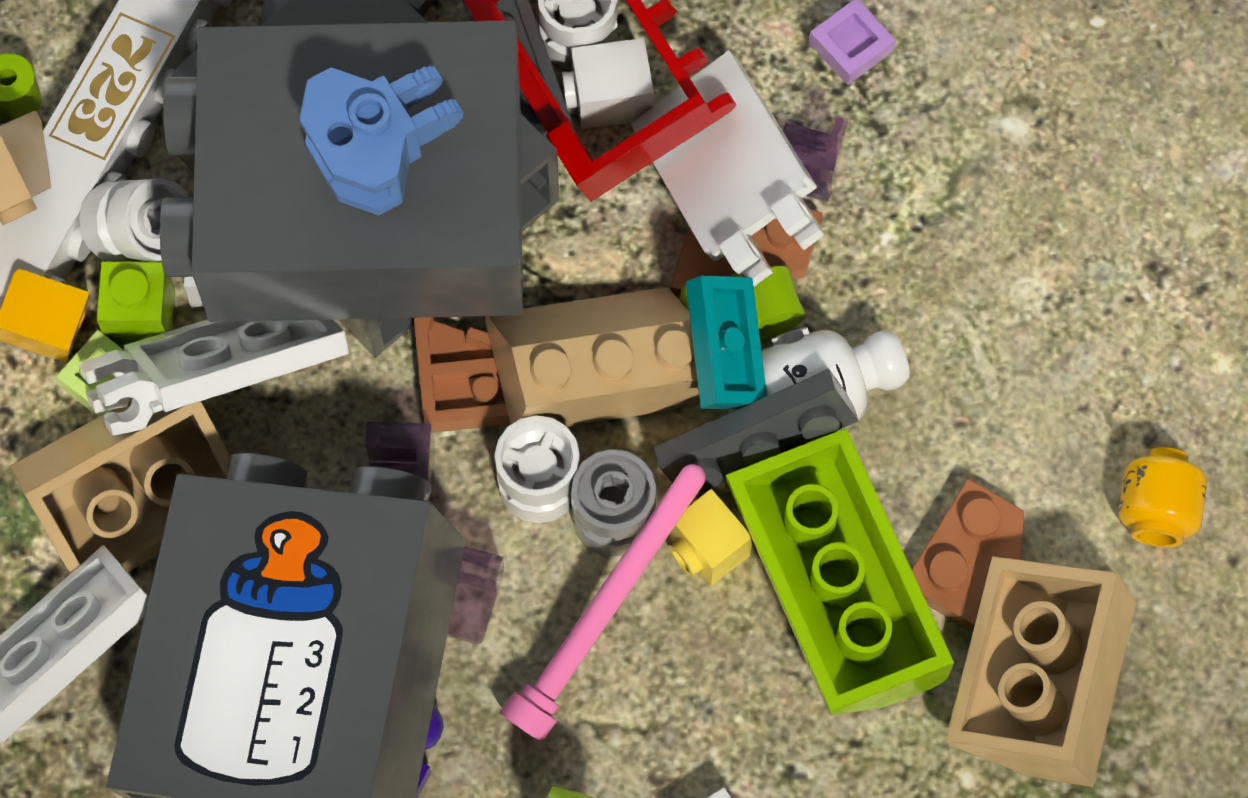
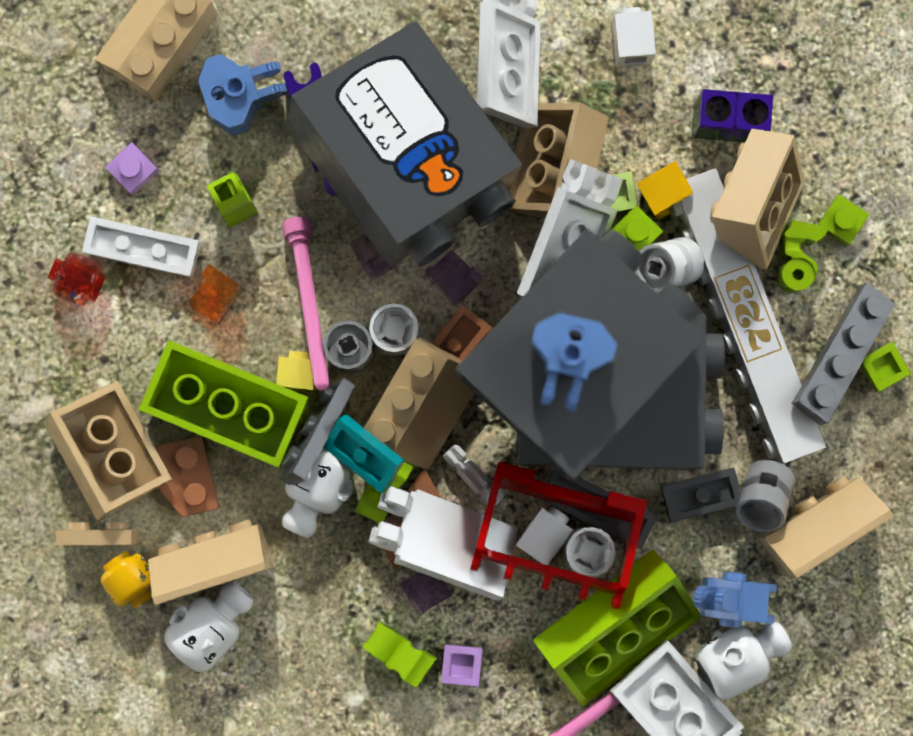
camera: 135 degrees right, 15 degrees up
none -> tan plate [55,522,139,546]
none -> tan slope [148,519,275,605]
none -> white piece [165,581,253,672]
none -> clear orange panel [189,264,244,325]
none -> lime leg [362,621,438,688]
none -> white axle [443,445,504,506]

